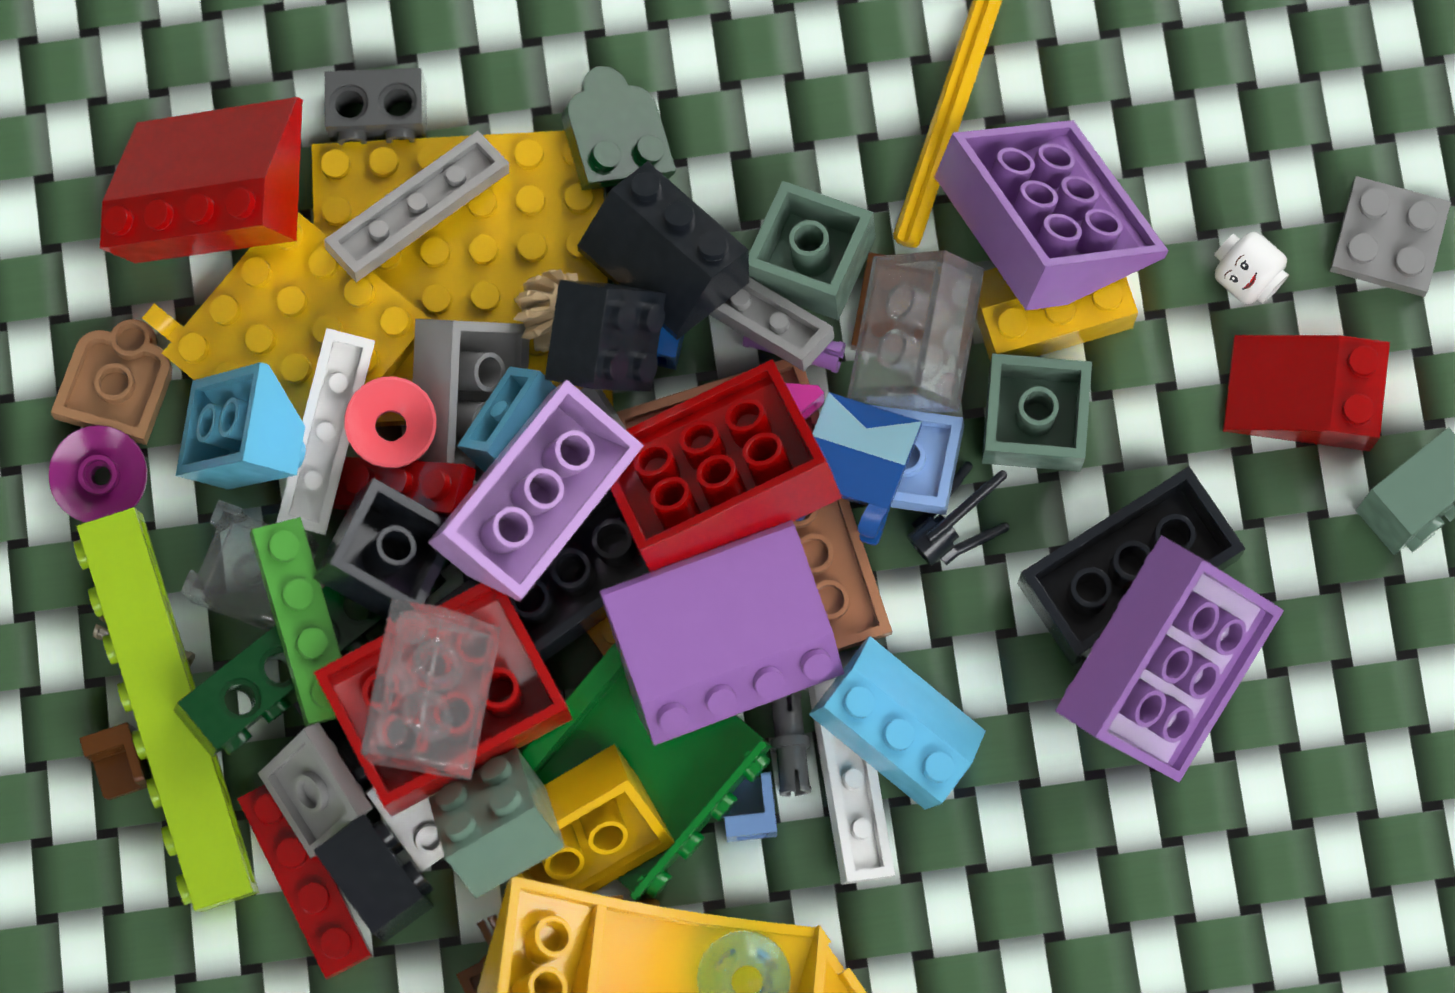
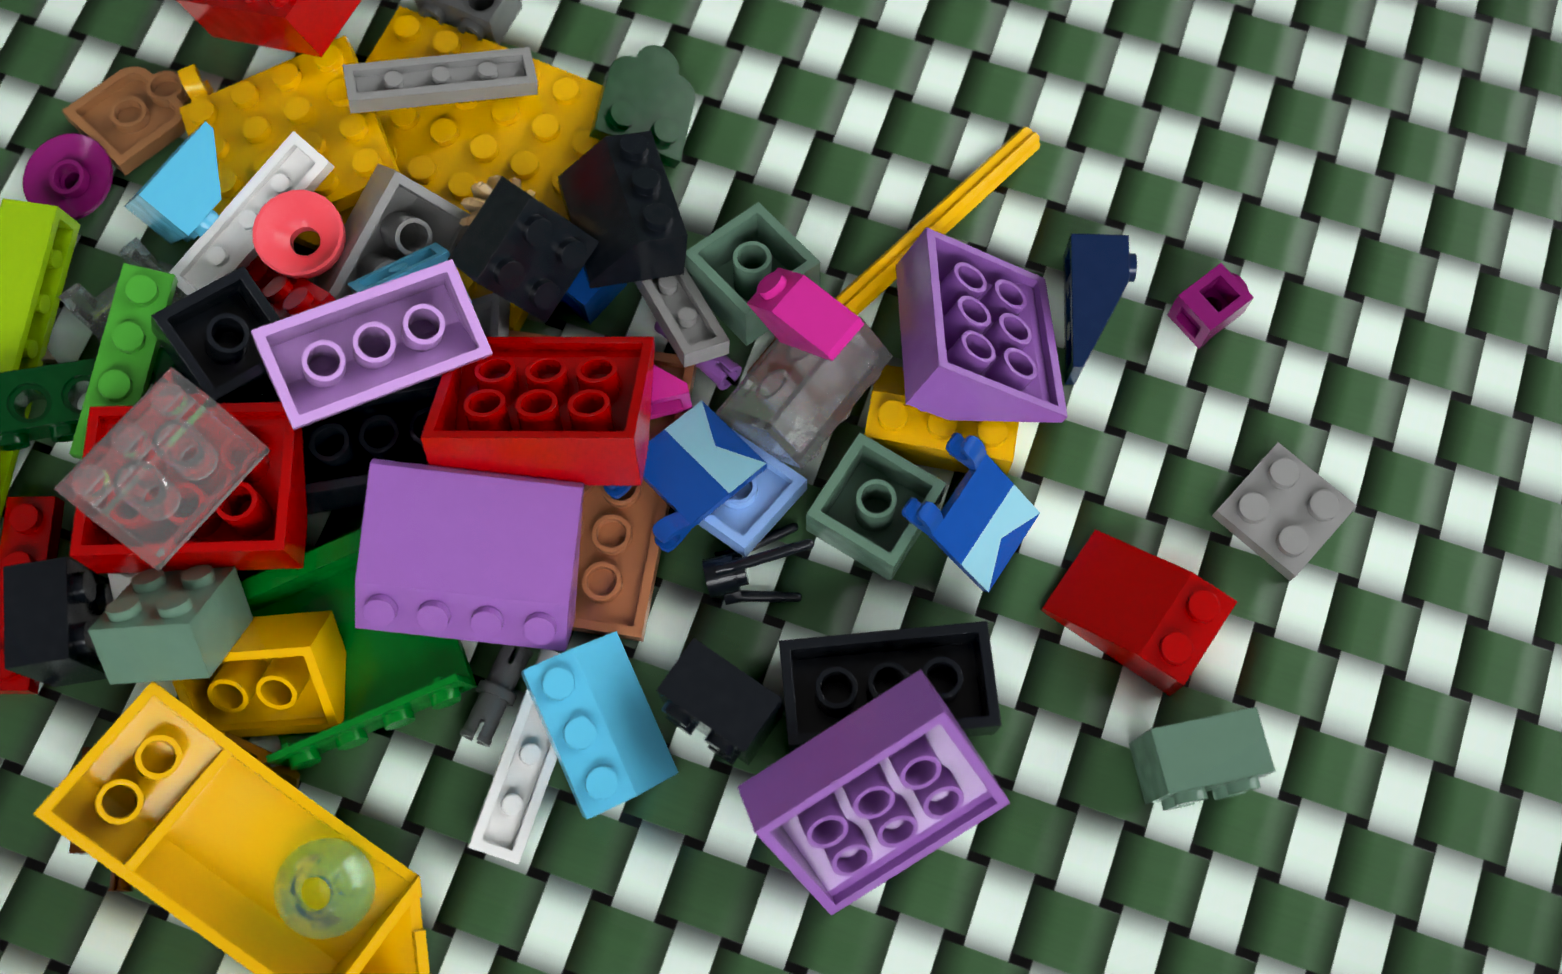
camera: 25 degrees right, 5 degrees down
light grey plate [258,722,372,858] -> none
medium blue panel [724,772,777,842] -> none
white head [1214,232,1289,304] -> none
none -> black brick [656,638,783,765]
none -> dark pink slope [747,267,864,361]
none -> blue flag [902,432,1040,593]
none -> dark blue slope [1064,233,1137,385]
none -> magenta brick [1167,263,1254,349]

